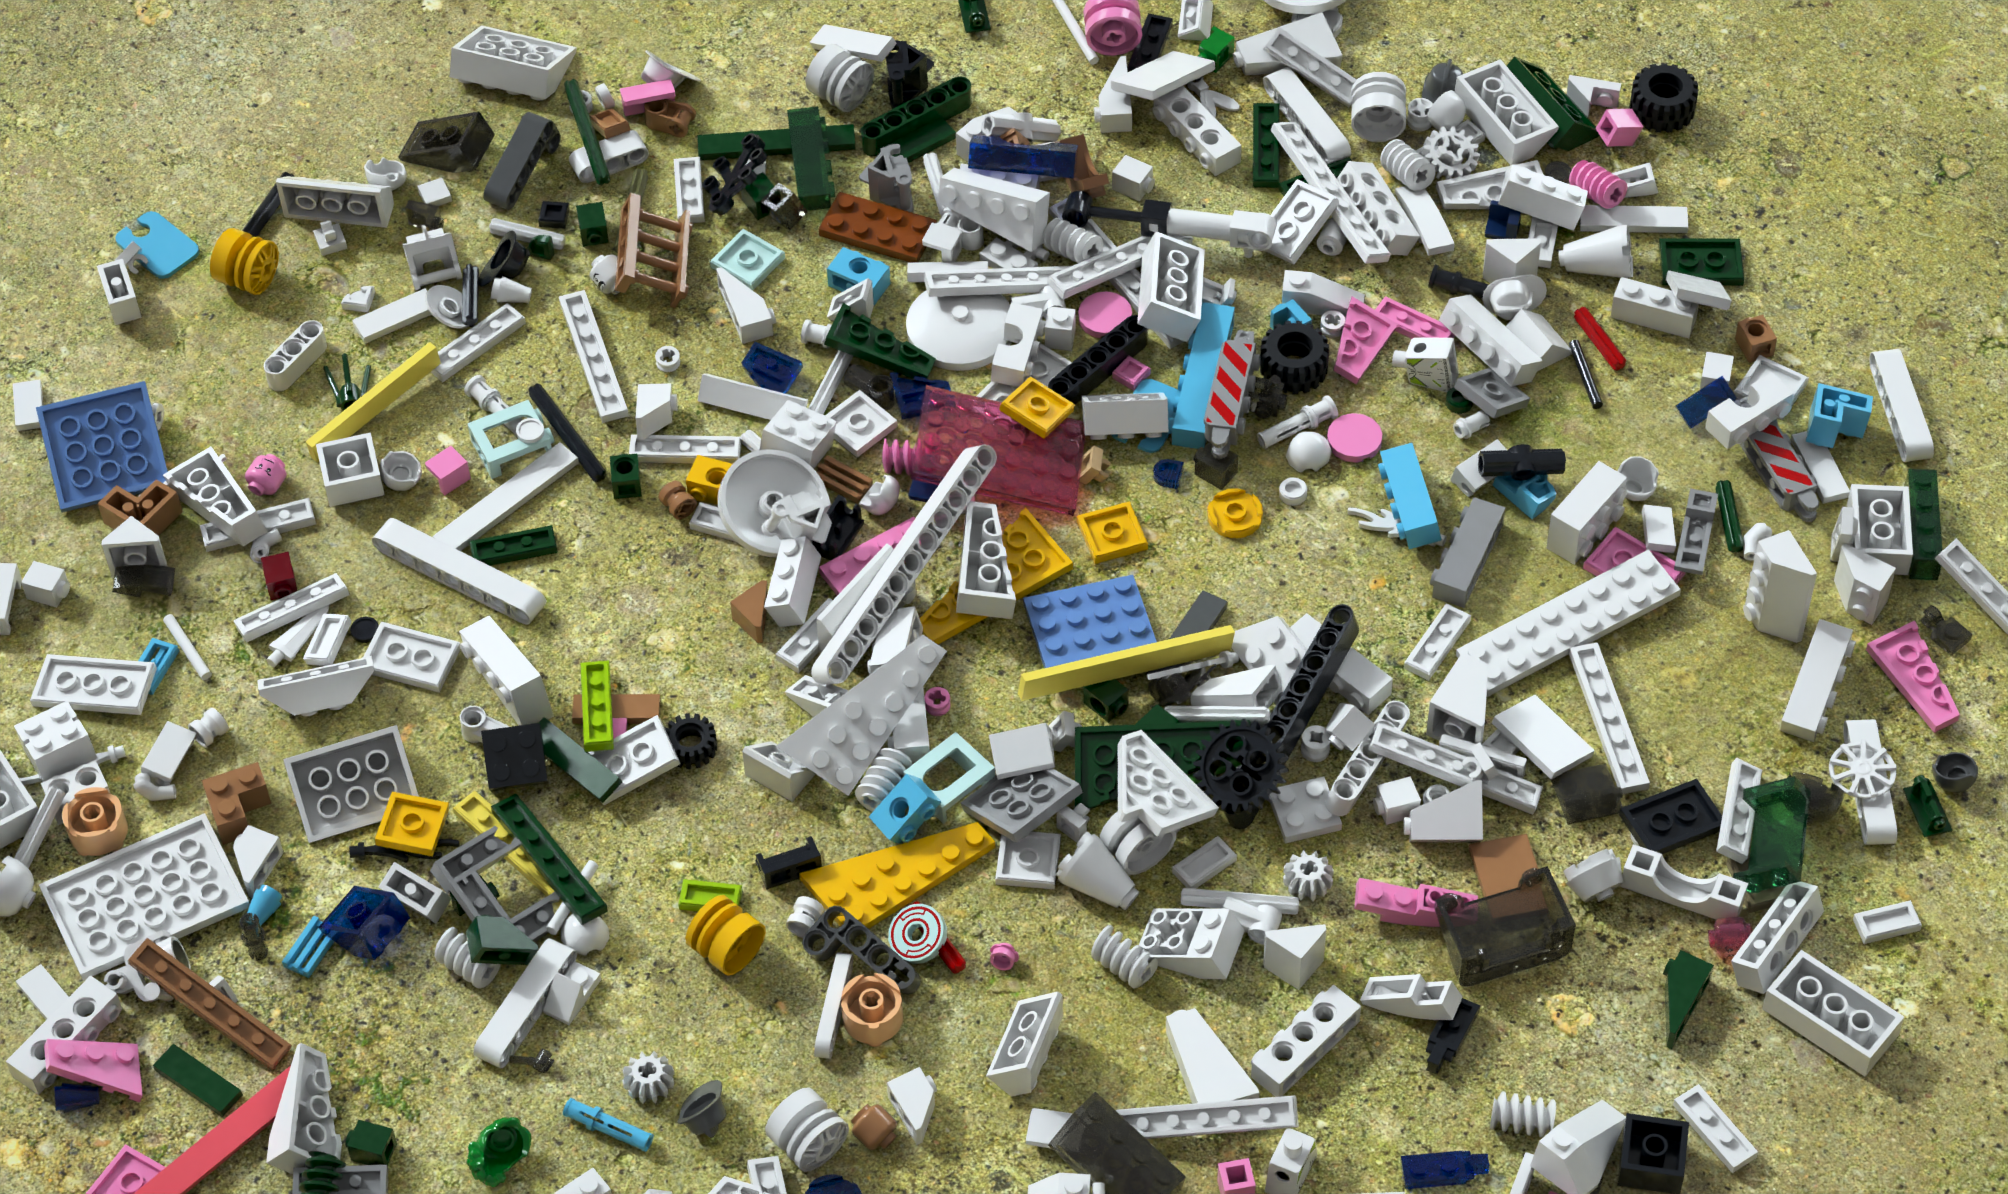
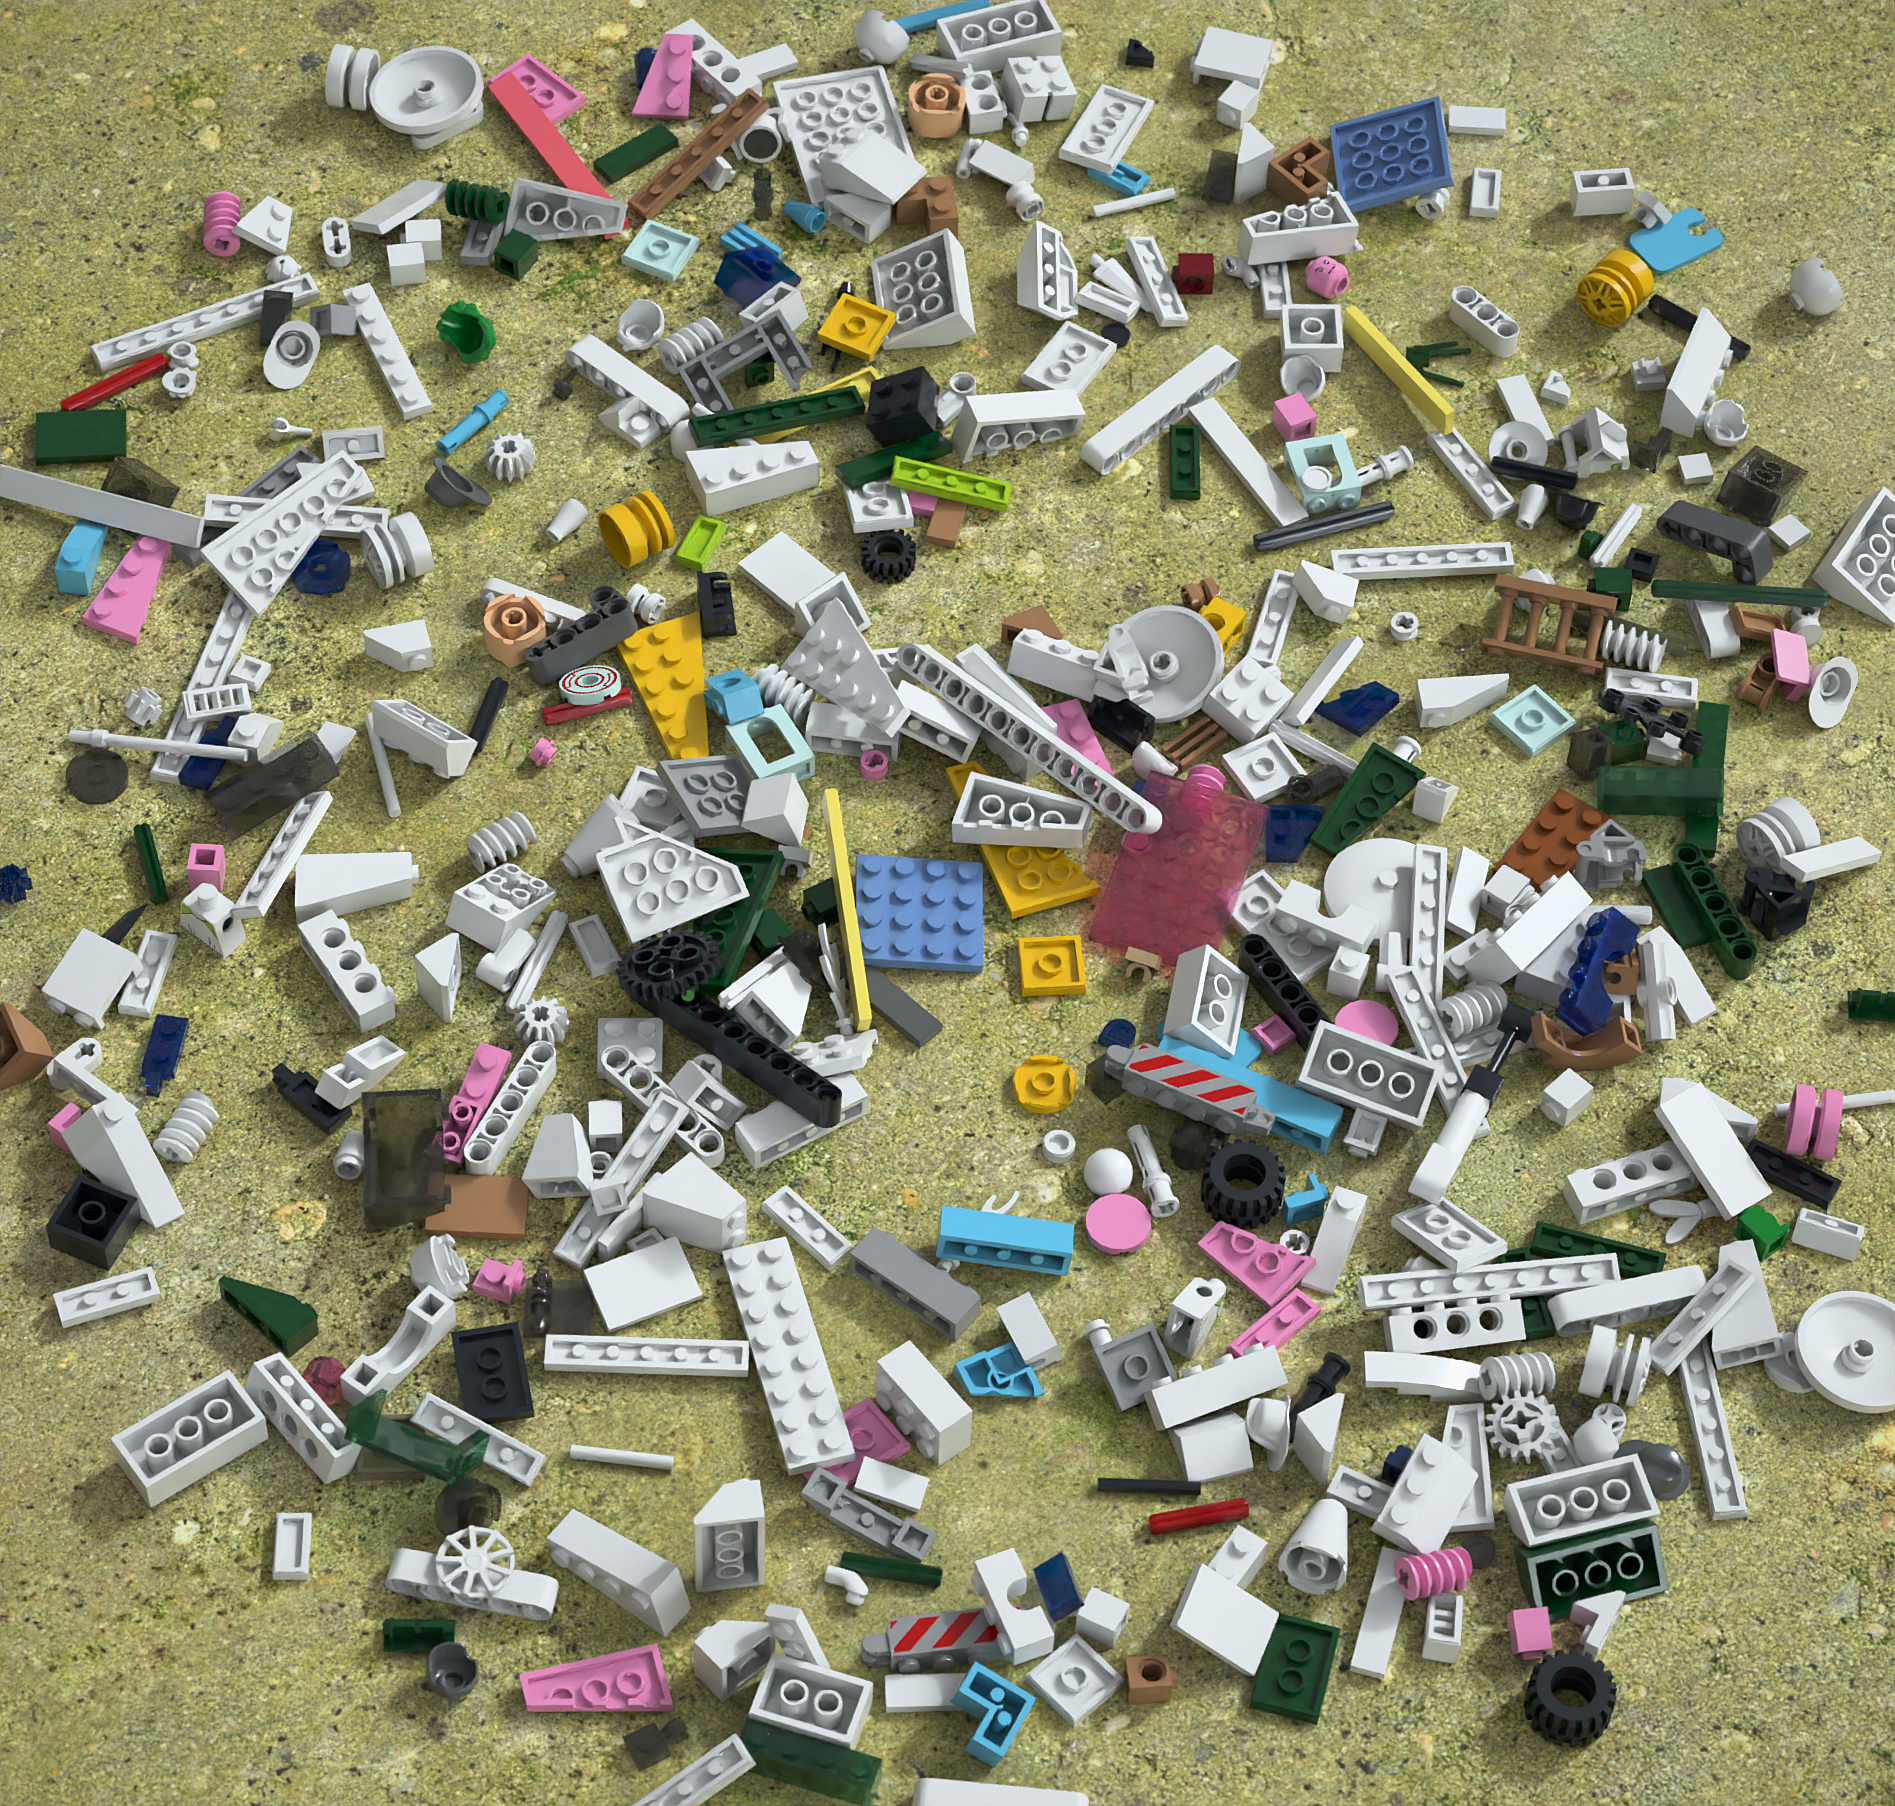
camera: 100 degrees right, 0 degrees up
slope [466,915,538,965] -> none
dark green brick [610,453,642,499] -> none
medium azure brick [827,247,891,305] -> none
medium nougat head [851,1104,897,1150] -> none
yellow tile [999,376,1075,439] -> none
black piece [1478,444,1566,481] -> none
white hair [1617,456,1659,501] -> none
none -> white cone [333,1130,365,1180]
none -> white bar [364,713,401,817]
none -> white beam [464,1040,557,1176]
none -> black axle [469,677,509,756]
none -> bright pink bracket [473,1258,526,1304]
none -> white cone [545,498,588,543]
none -> white bar [570,1445,674,1470]
none -> white hair [616,299,664,352]
none -> light aqua tile [621,219,699,283]
none -> white wedge [685,441,819,517]
none -> white tile [738,531,836,616]
none -> white slope [818,127,927,205]
none -> white tile [1469,167,1502,218]
none -> white piece [1599,620,1667,673]
none -> white tile [1677,1336,1747,1521]
none -> white tile [1767,514,1811,552]
none -> white cylinder [1789,256,1844,316]

